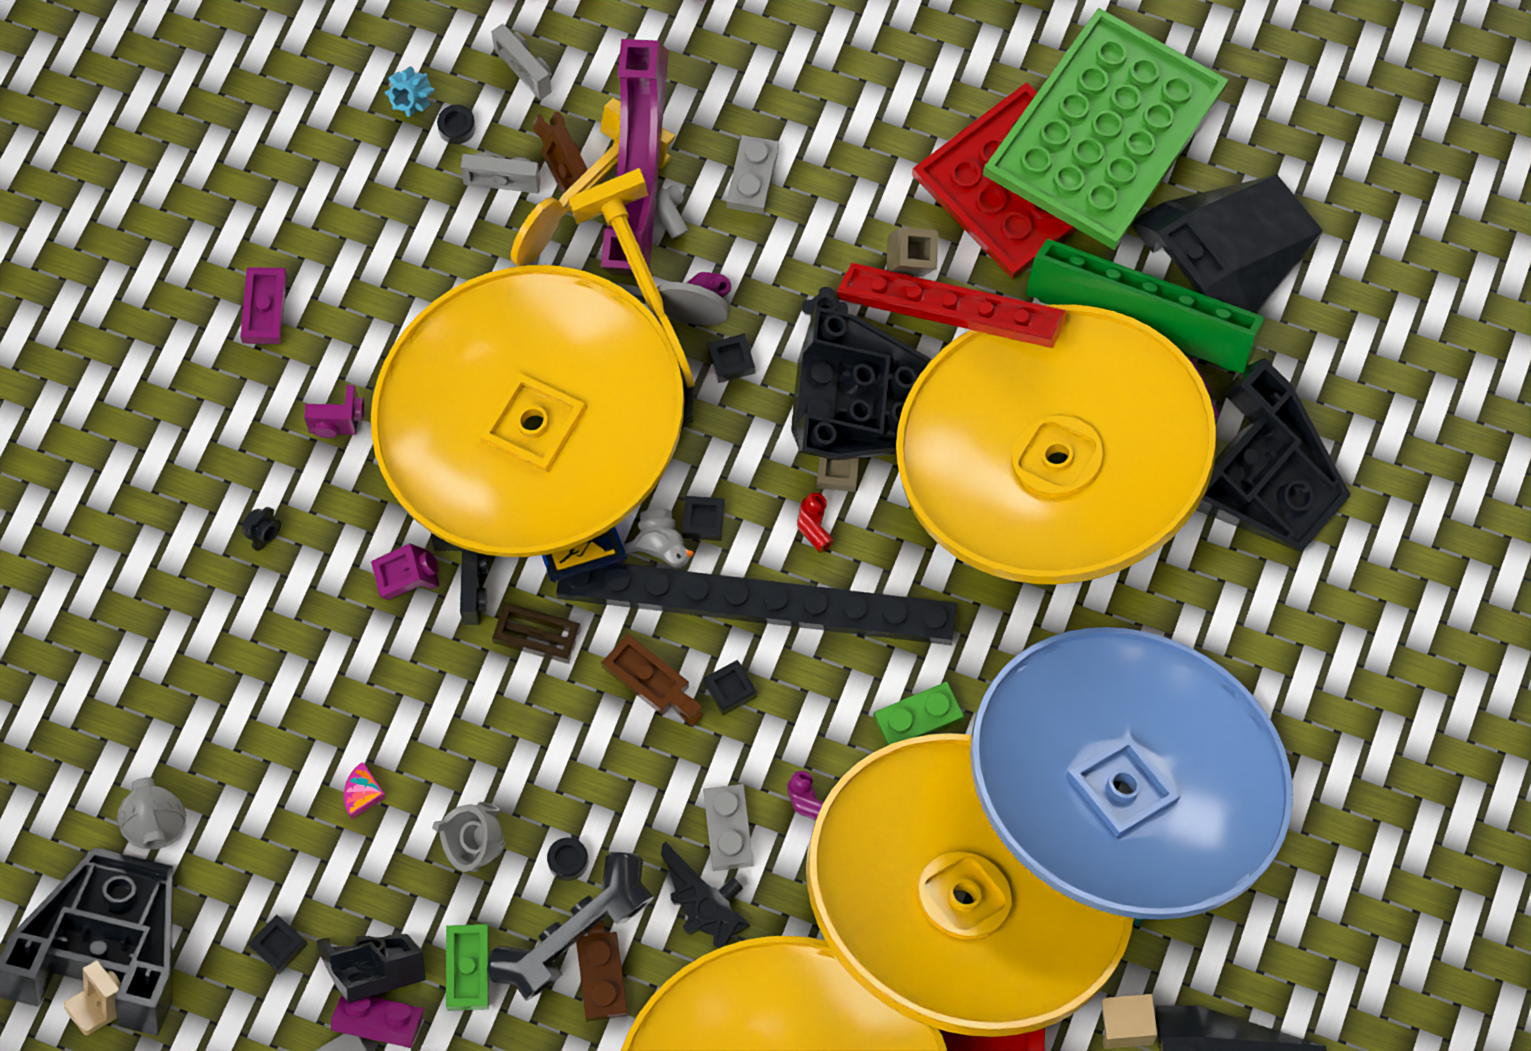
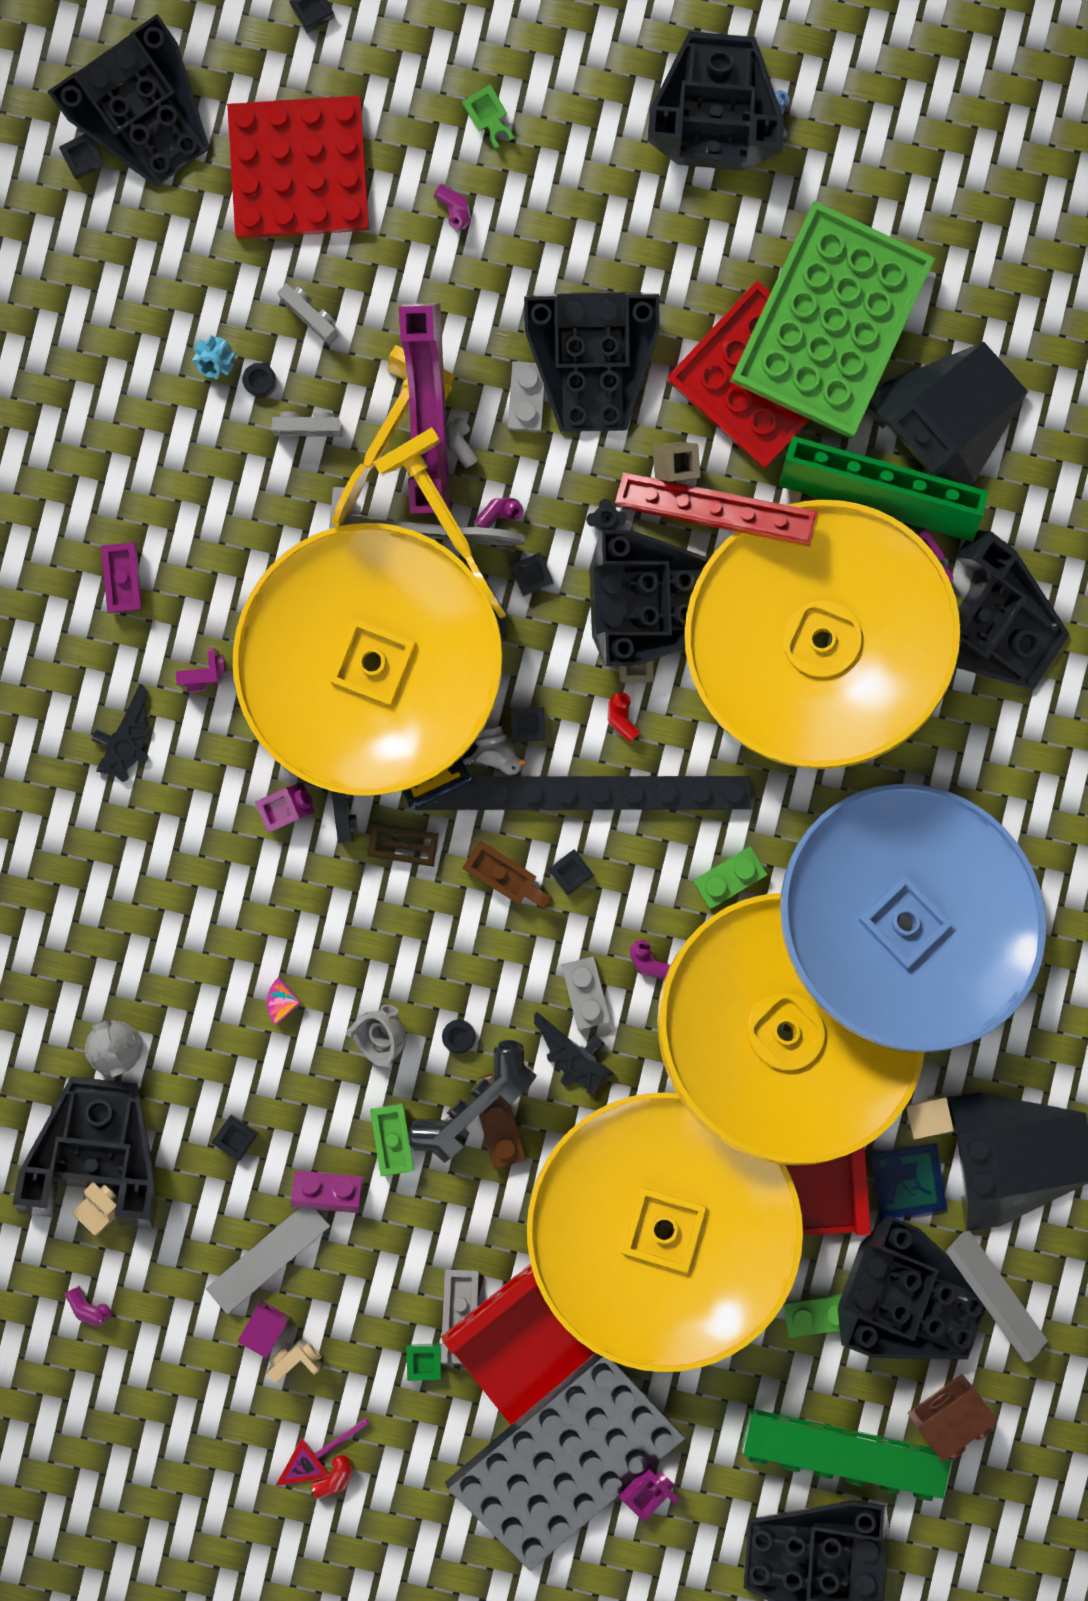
camera: 10 degrees left, 20 degrees up
black plate [242,507,282,551] -> none
black slope [317,934,426,1003] -> none
reddish brown plate [533,111,588,194] -> none
none -> black piece [91,683,151,782]
none -> black wedge [524,291,660,432]

